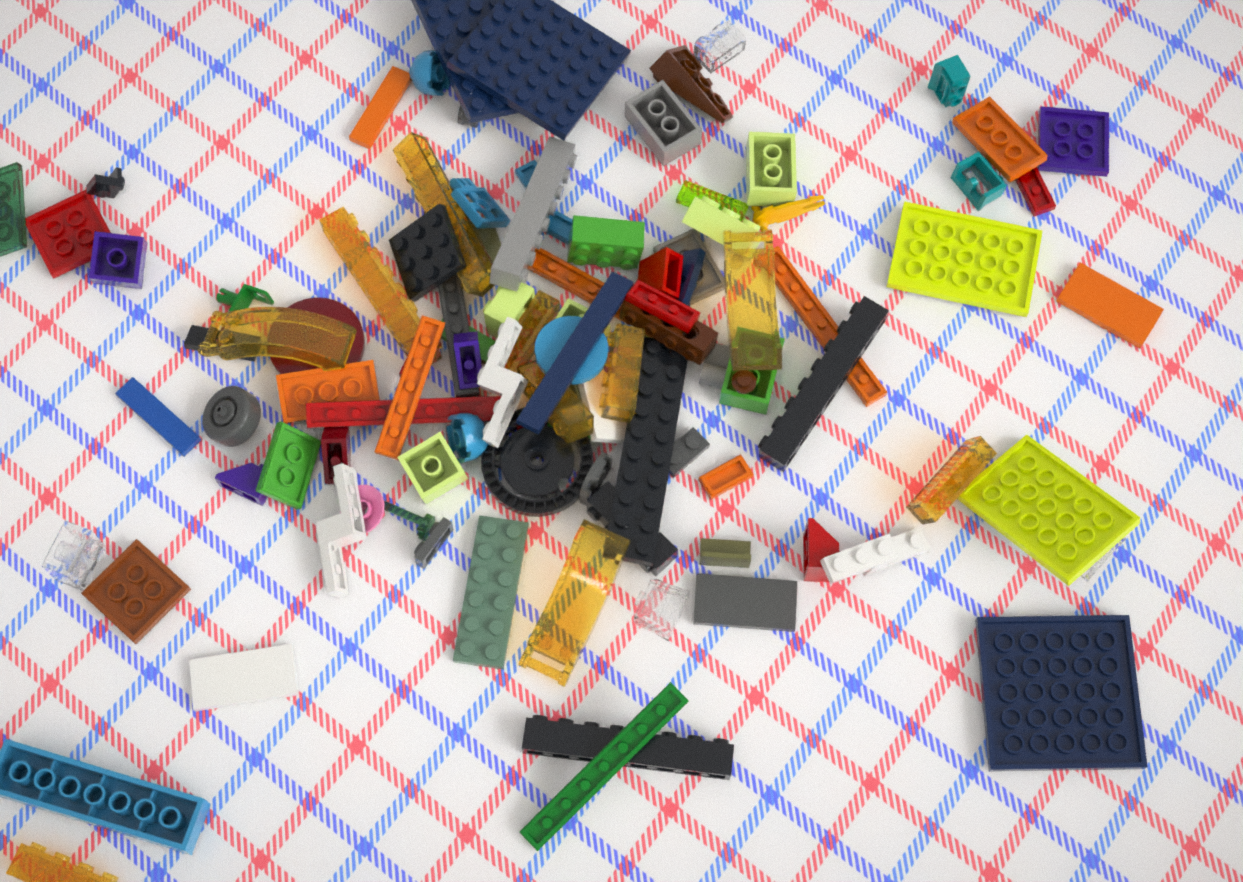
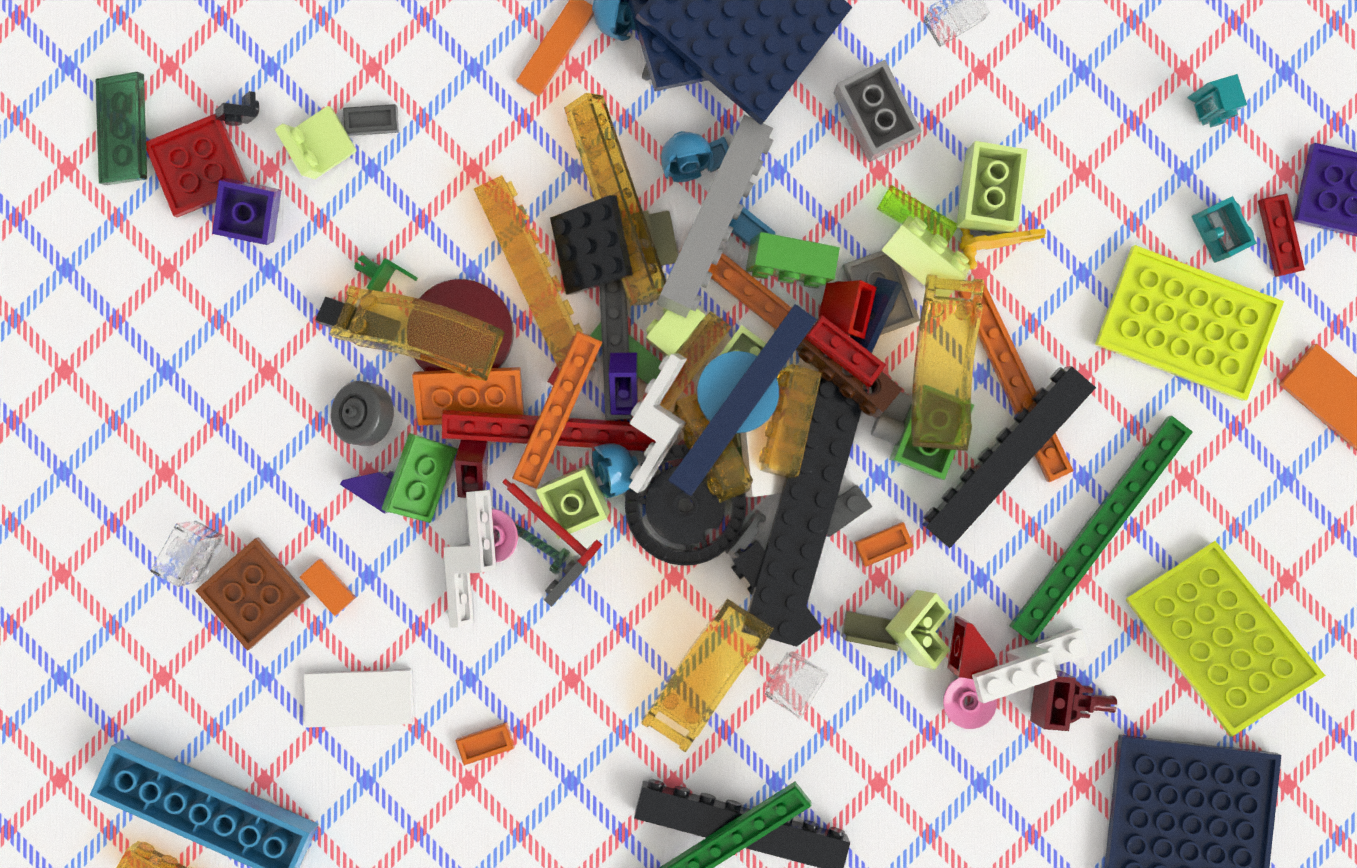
camera: 10 degrees right, 20 degrees up
blue tile [115,377,201,457] -> none
dark azure piece [450,178,511,229] -> none
sand green plate [453,515,529,670] -> none
reddish brown wedge [649,45,733,123] -> none
dark grey tile [693,573,797,632] -> none
reddish brown plate [732,370,756,394] -> none
clear yellow brick [906,436,997,525] -> none
orange plate [952,96,1048,183] -> none
none -> yellowish green bracket [275,106,357,179]
none -> orange tile [300,558,357,616]
none -> dark grey tile [343,104,399,136]
none -> orange tile [455,722,515,765]
none -> red piece [502,478,603,566]
none -> dark azure cylinder [660,131,715,182]
none -> yellowish green brick [885,590,951,670]
none -> bright pink dish [943,677,997,729]
none -> green plate [1009,416,1193,643]
none -> dark red brick [1030,670,1117,731]

